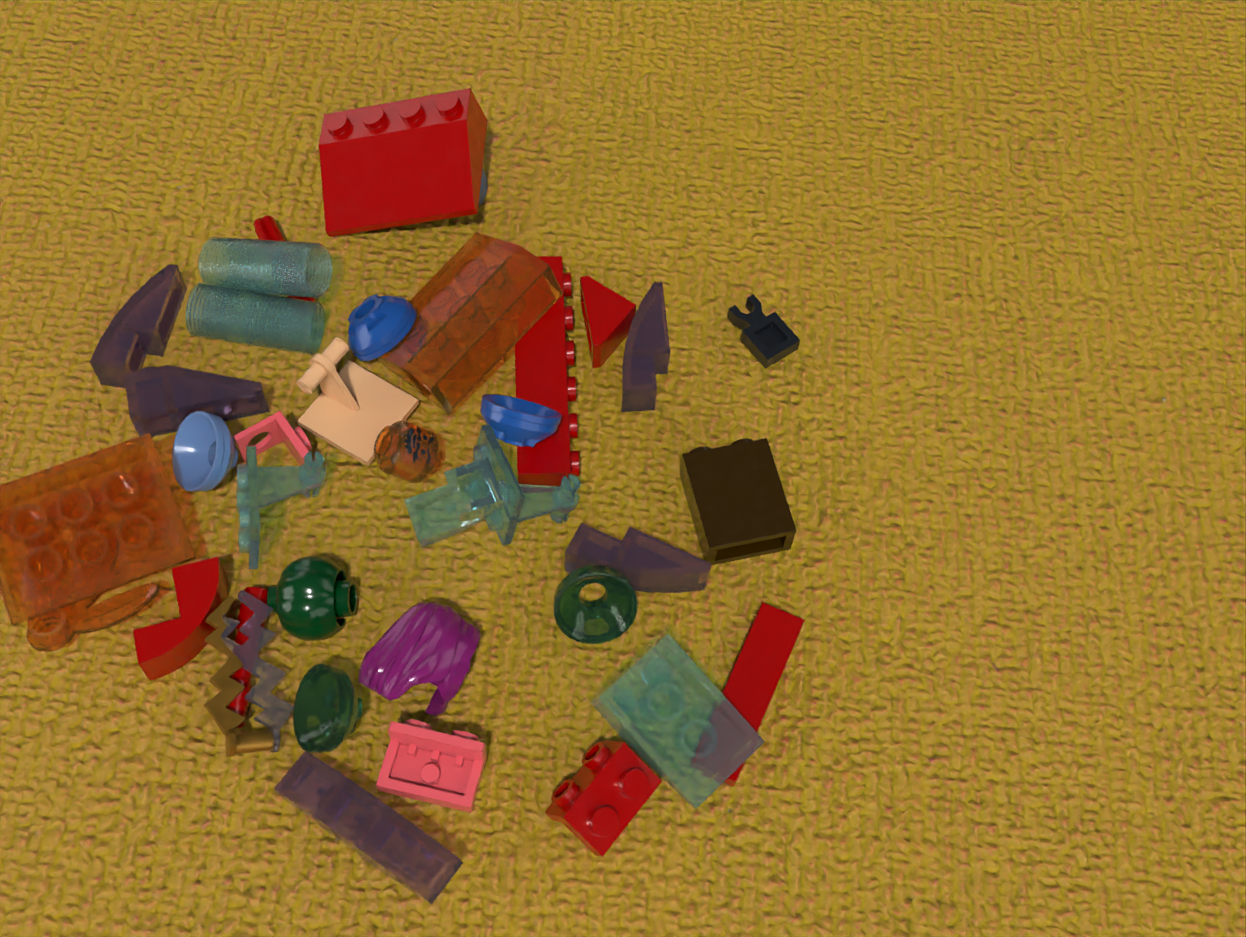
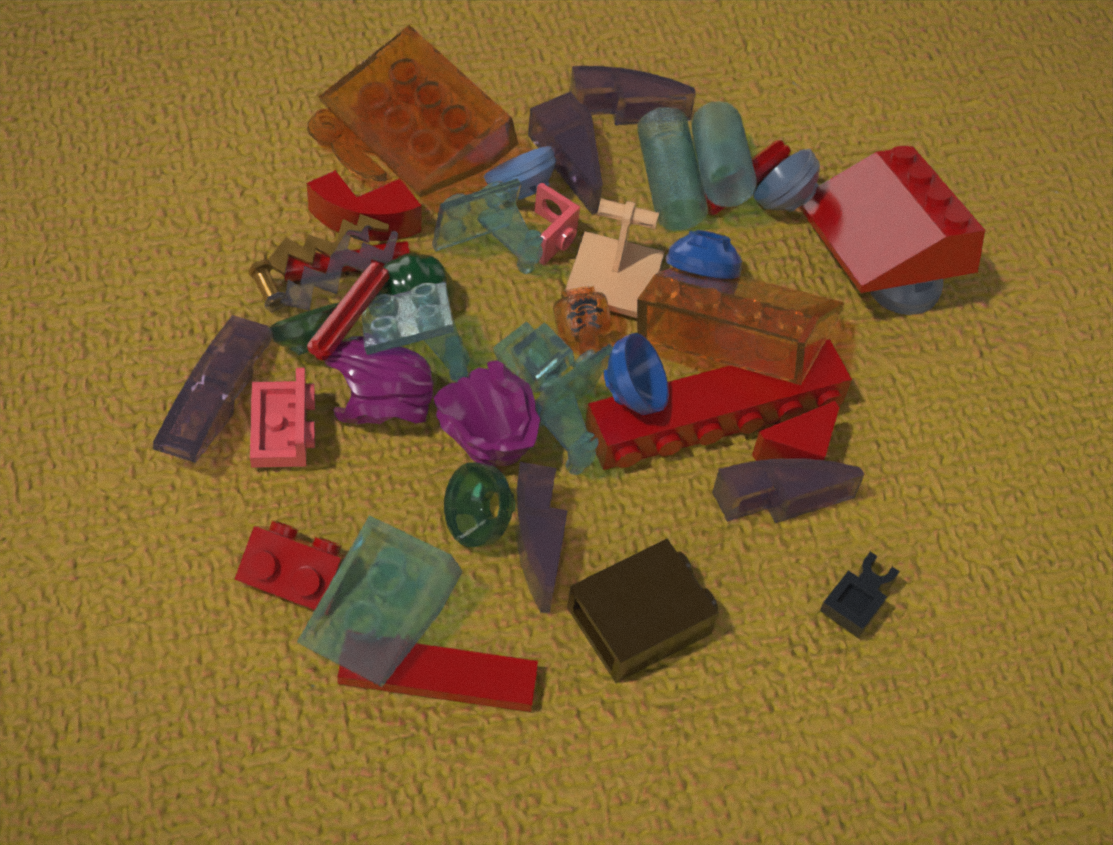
camera: 70 degrees right, 5 degrees down
none -> red axle [307,262,389,361]
none -> clear light blue plate [362,282,470,382]
none -> magenta hair [434,360,540,467]
none -> sand blue piece [754,149,820,212]

